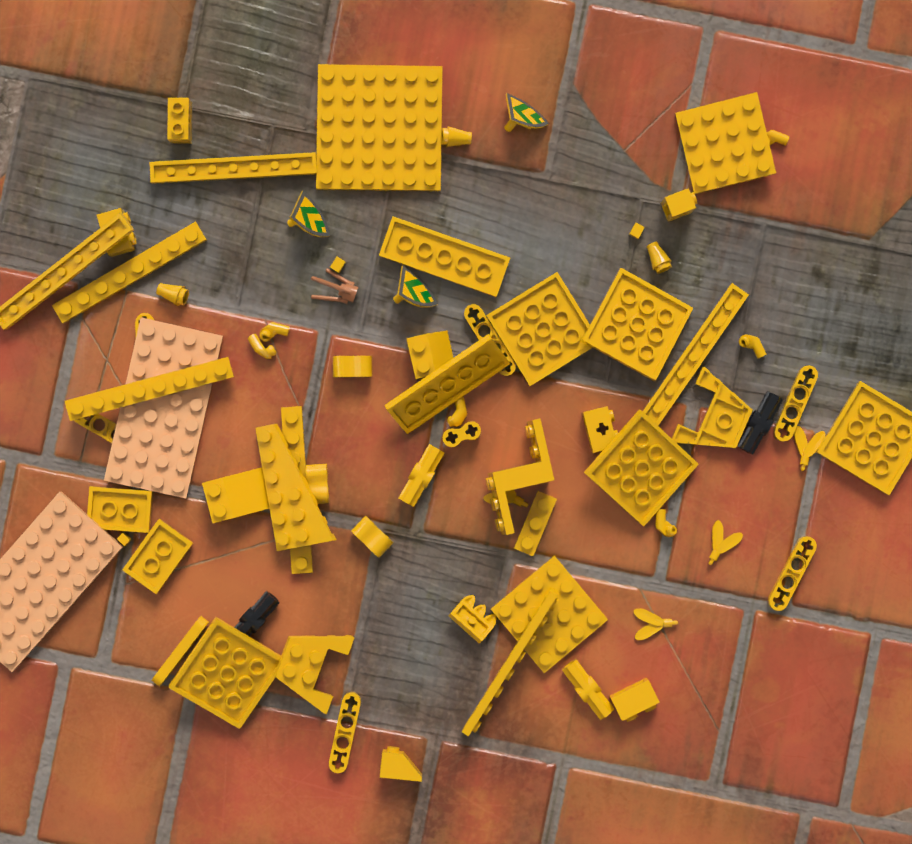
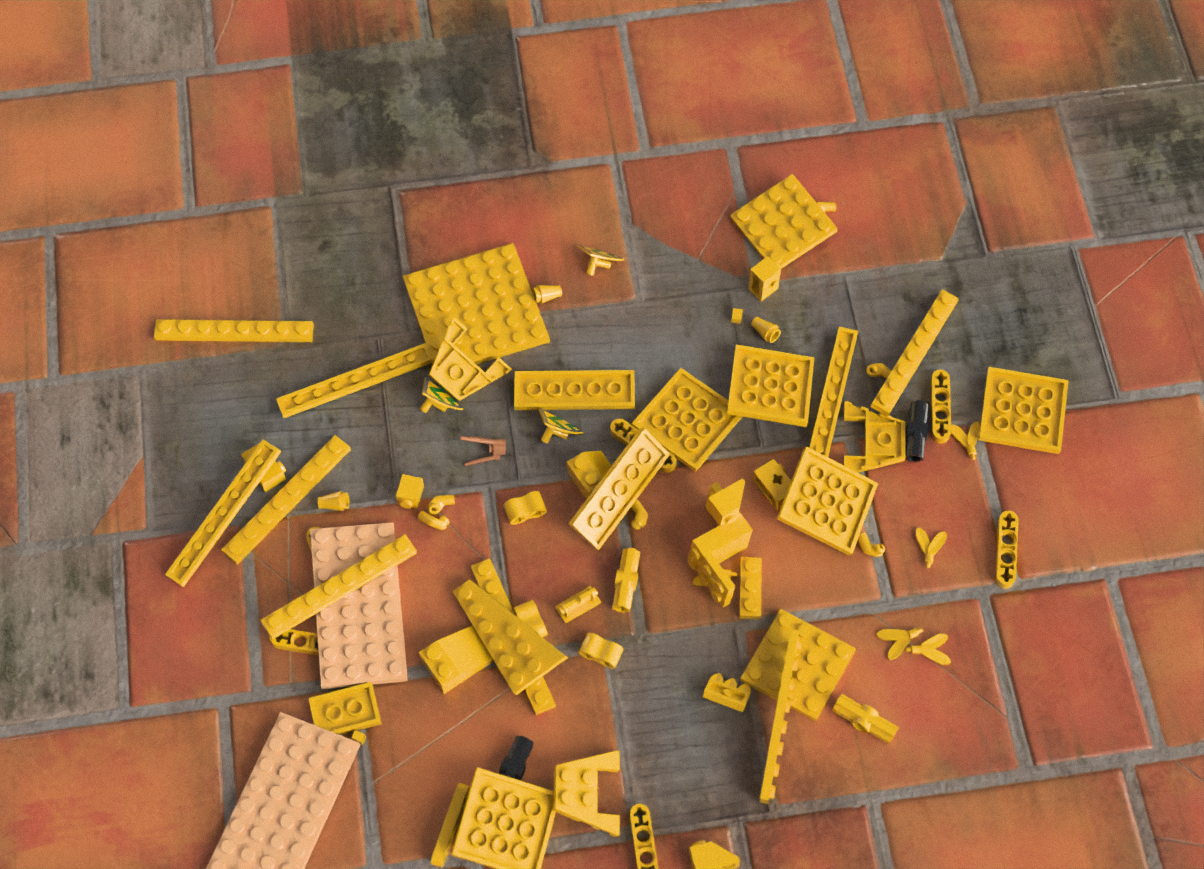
camera: 20 degrees left, 25 degrees down
yellow plate [122,519,193,594] -> none
yellow brick [167,98,192,144] -> none
yellow piece [330,257,346,273] -> none
yellow axle [442,421,481,447] -> none
yellow brick [610,677,660,722] -> none
none -> yellow plate [154,319,314,342]
none -> yellow brick [396,474,424,509]
none -> yellow wing [428,317,512,401]
none -> yellow hinge [555,586,602,624]
none -> yellow slope [706,478,745,526]
none -> yellow plate [870,289,959,417]
none -> yellow piece [905,634,951,665]

